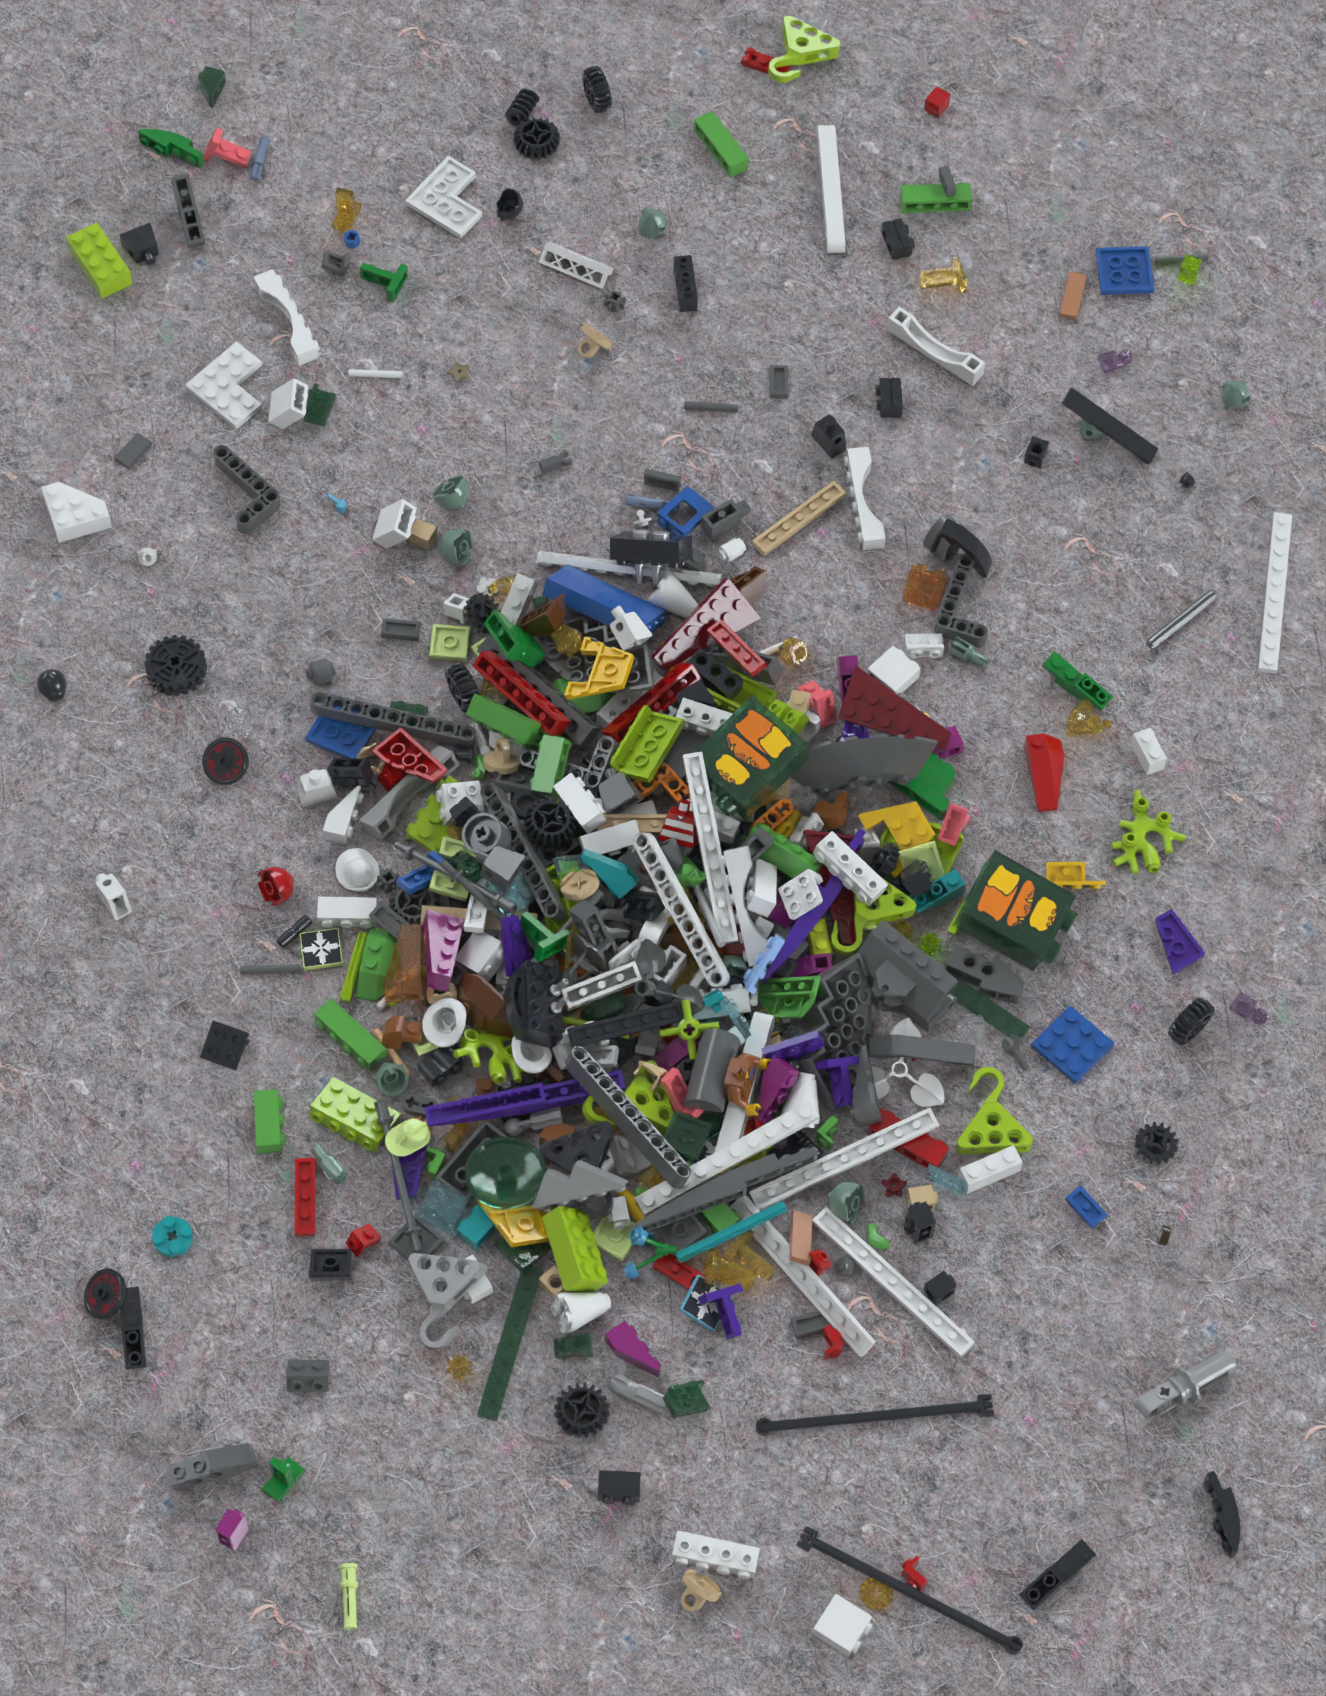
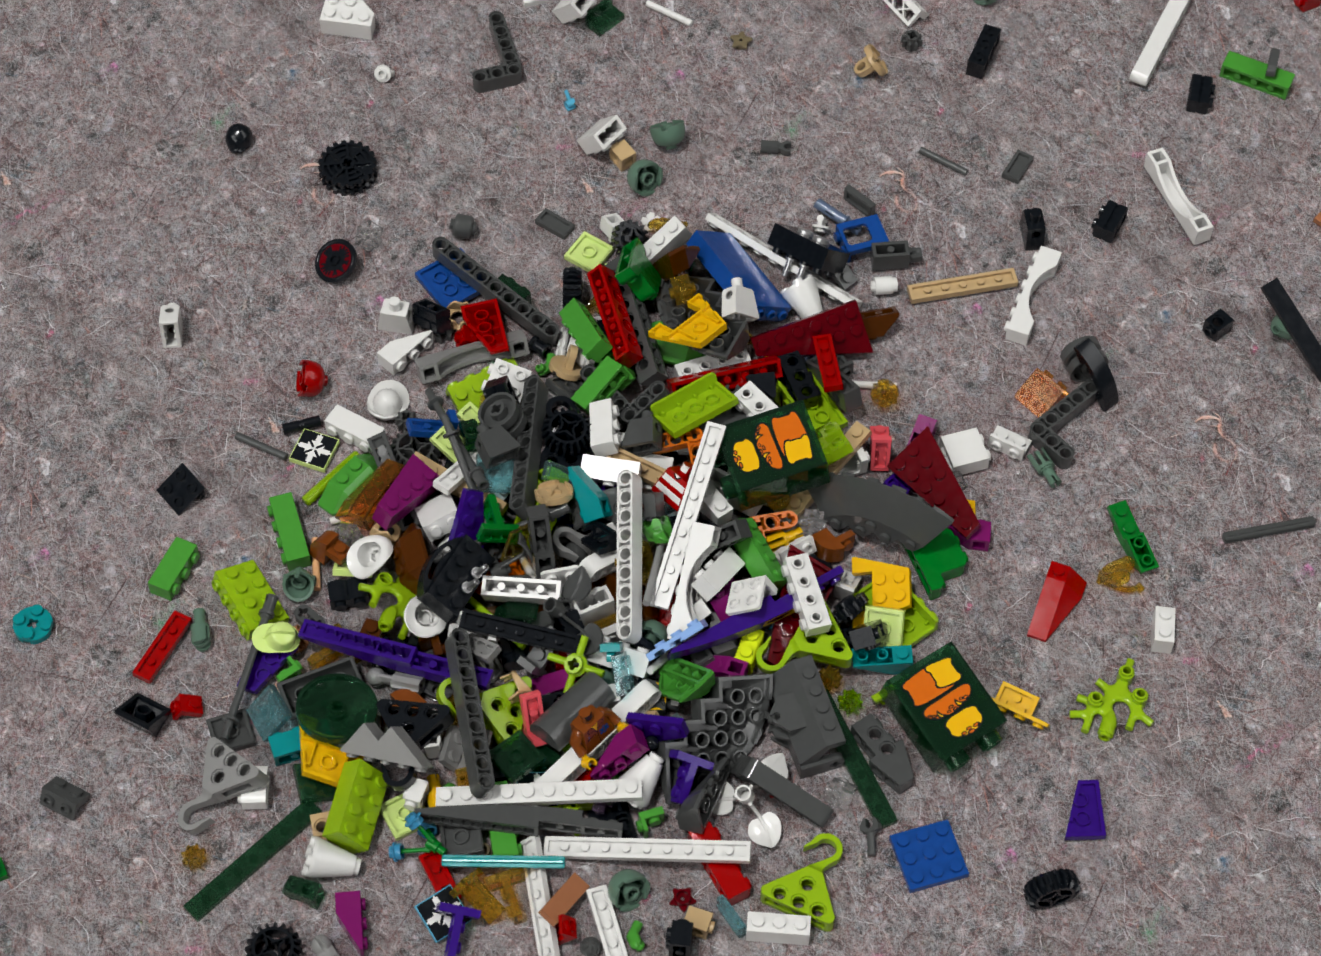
camera: 30 degrees right, 5 degrees down
clear yellow bracket [920,257,967,293] -> none
coral bracket [937,803,971,846] -> none
clear purple plate [1229,992,1268,1025] -> none

